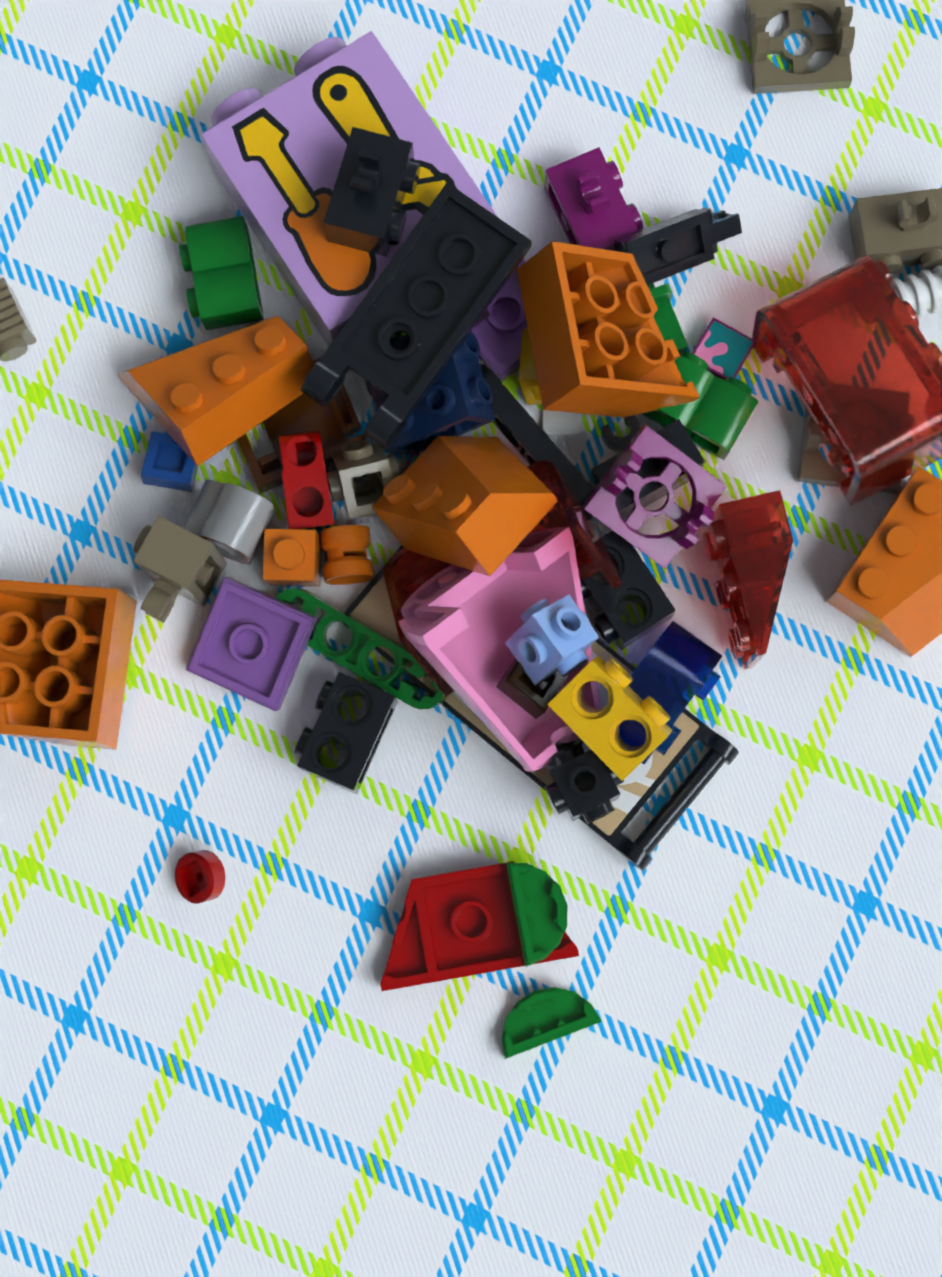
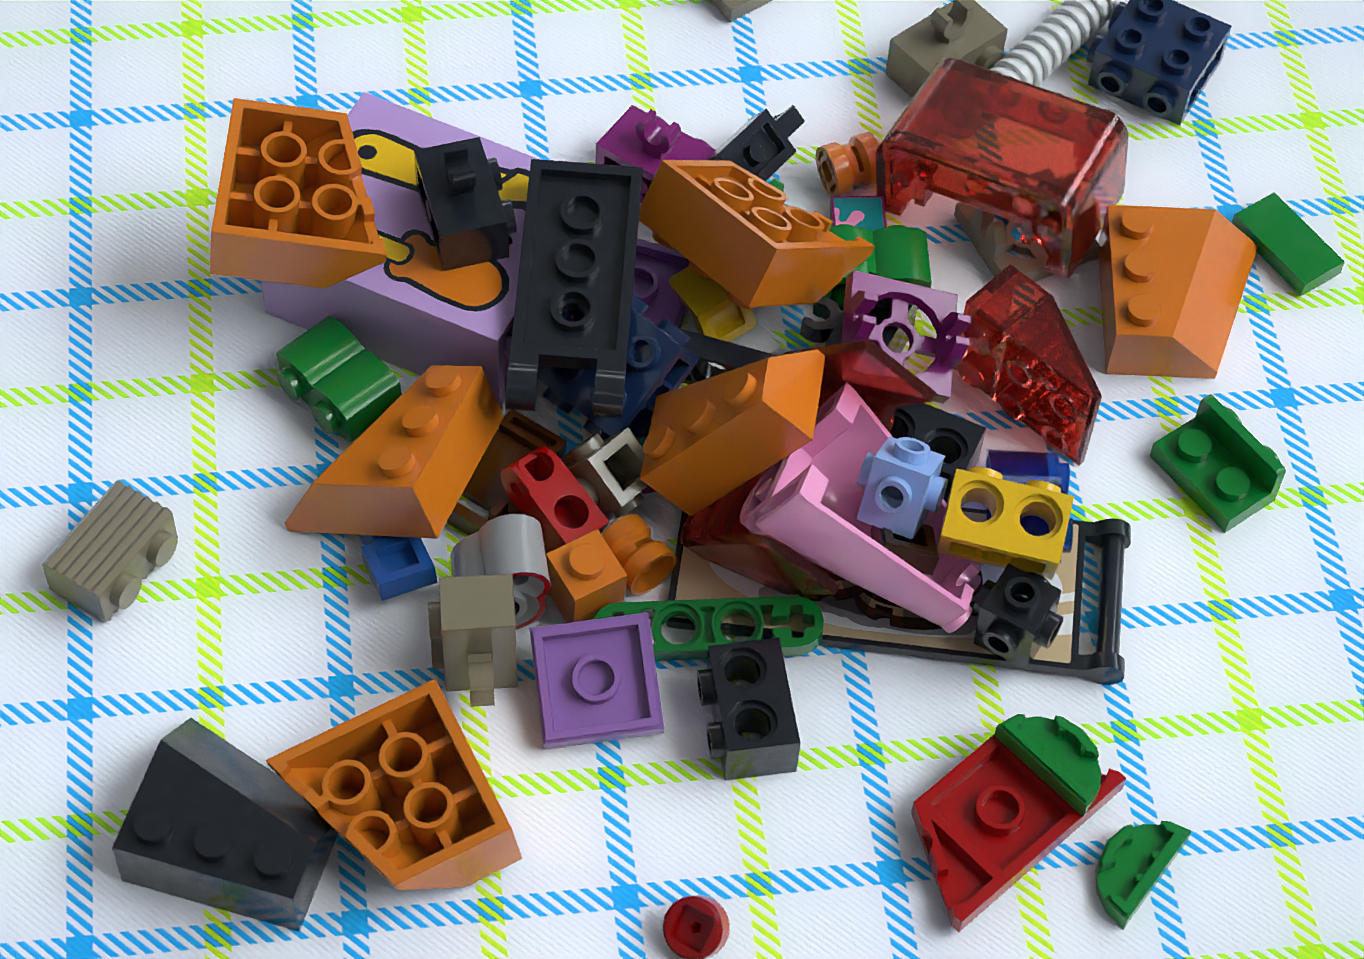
camera: 40 degrees left, 25 degrees down
none -> orange wedge [210,98,387,289]
none -> orange wheel [816,131,886,196]
none -> green bracket [1149,394,1286,533]

